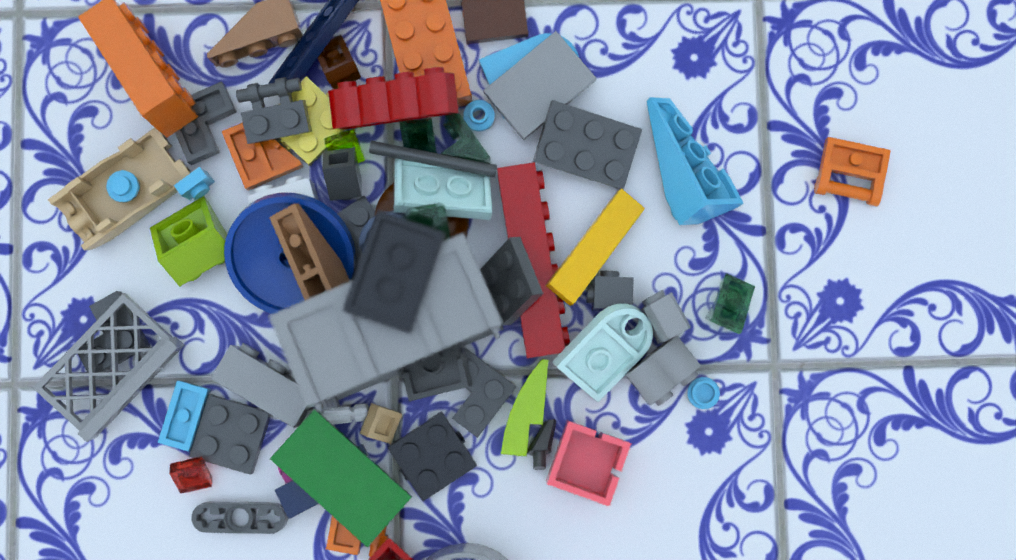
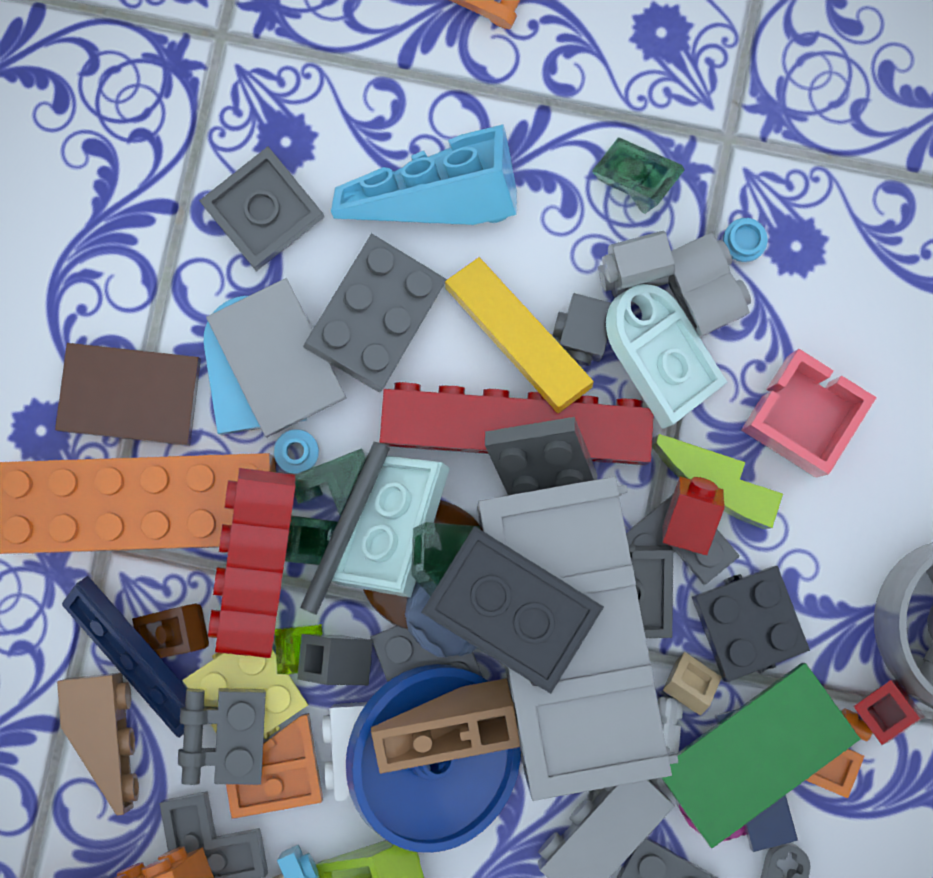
camera: 80 degrees left, 0 degrees up
dark grey bar [527,419,556,470] -> none
none -> dark grey plate [199,146,324,272]
none -> red brick [663,476,725,556]

